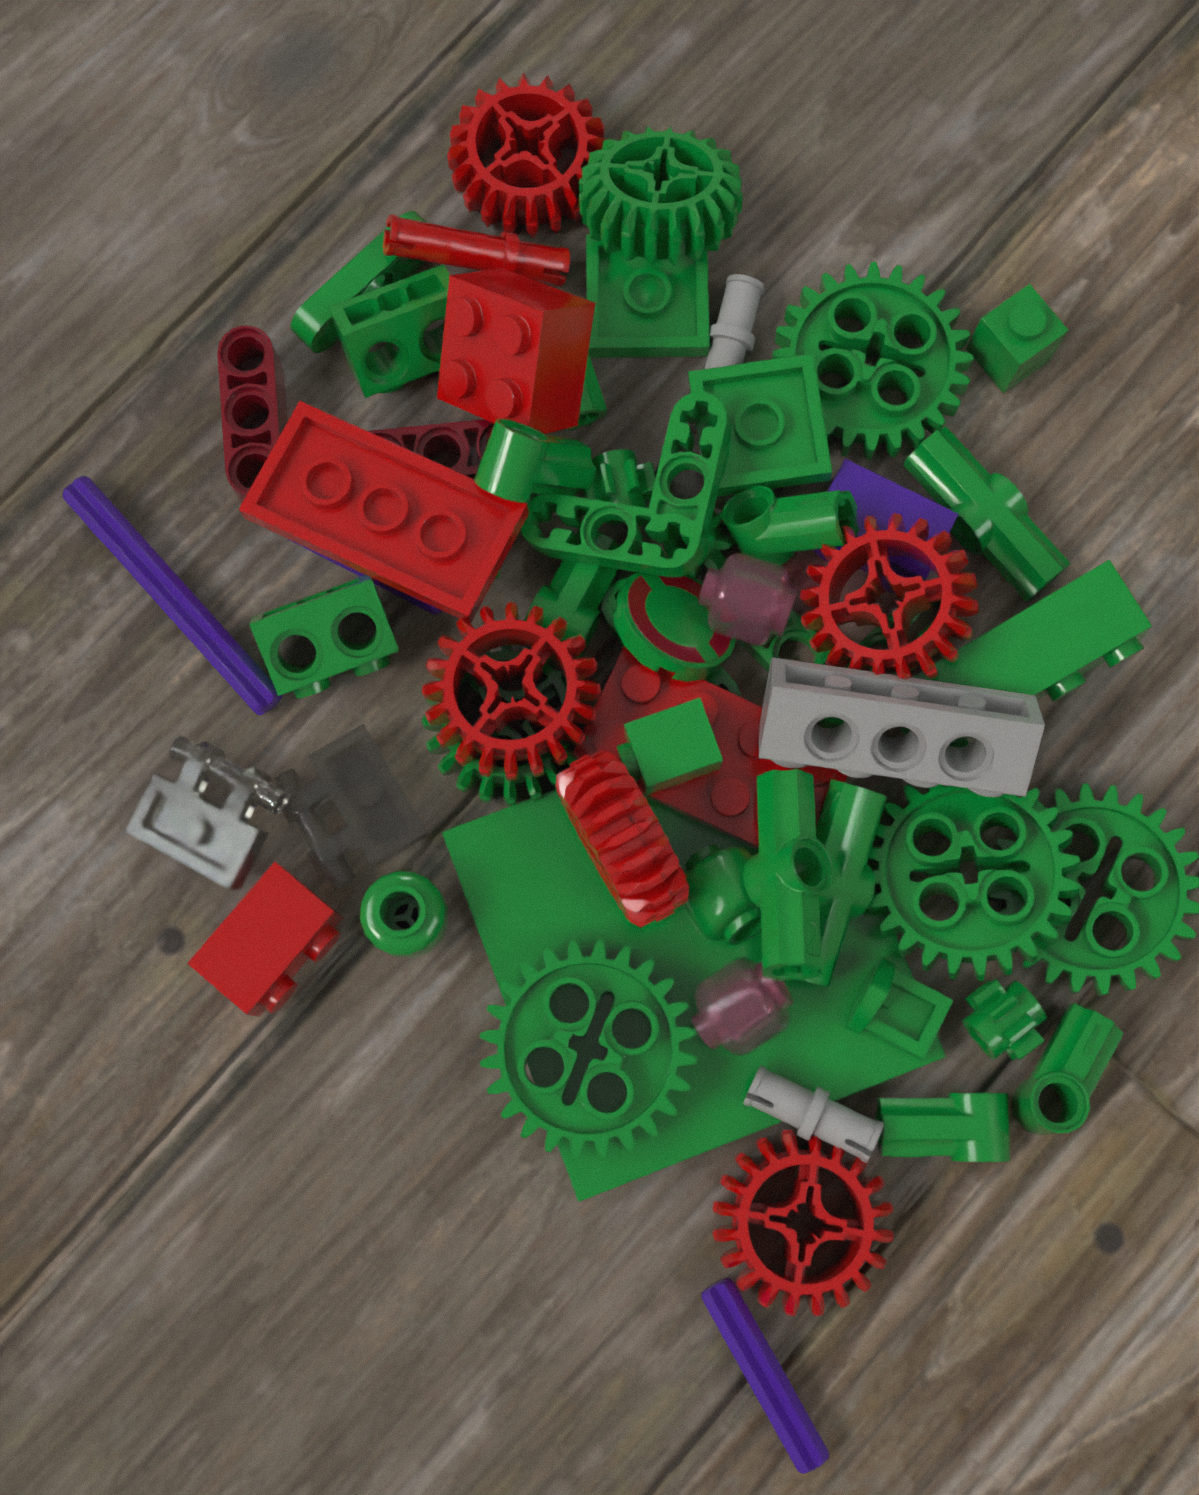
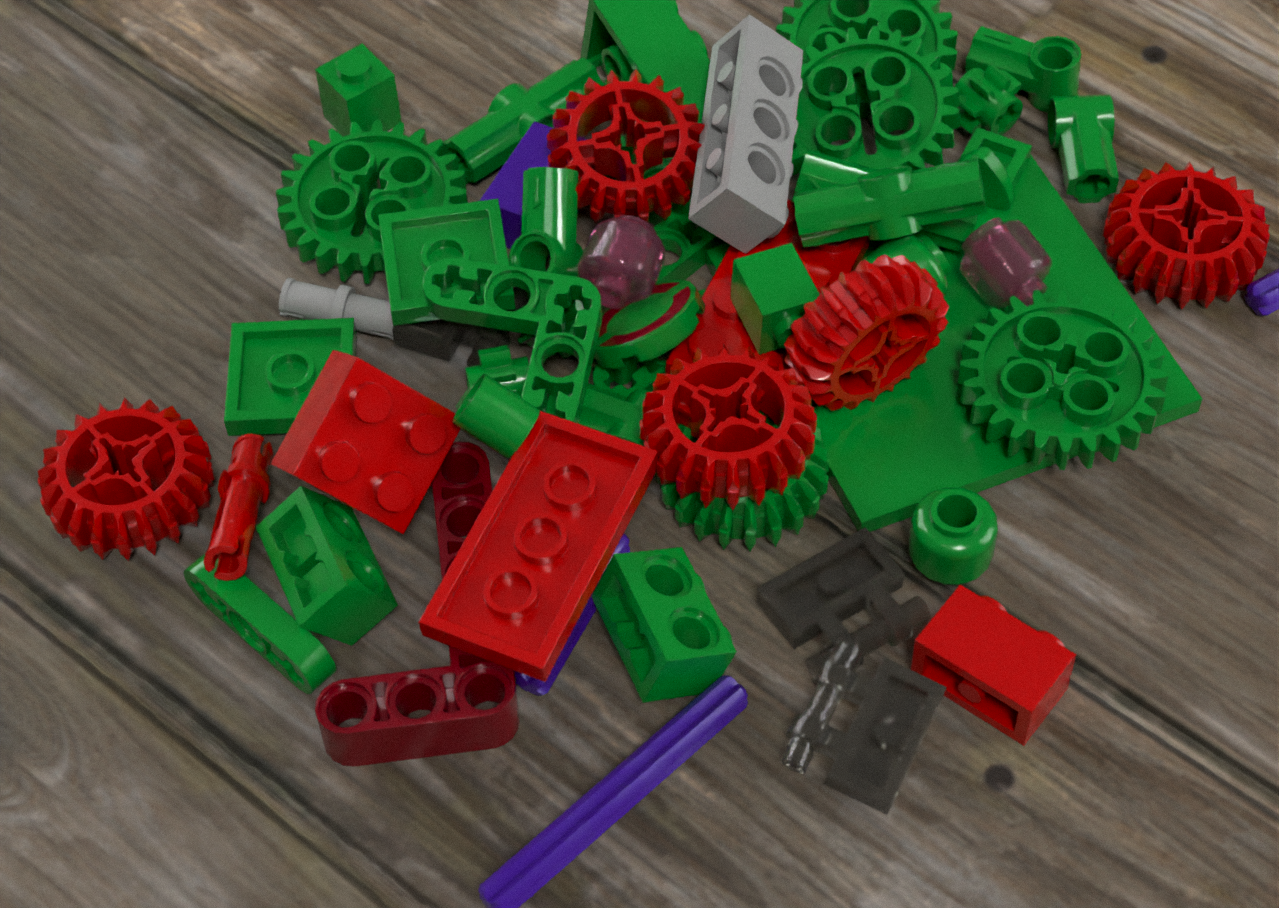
camera: 90 degrees left, 25 degrees down
green gear [579,126,743,266] -> none
light grey pin [743,1065,884,1163] -> none

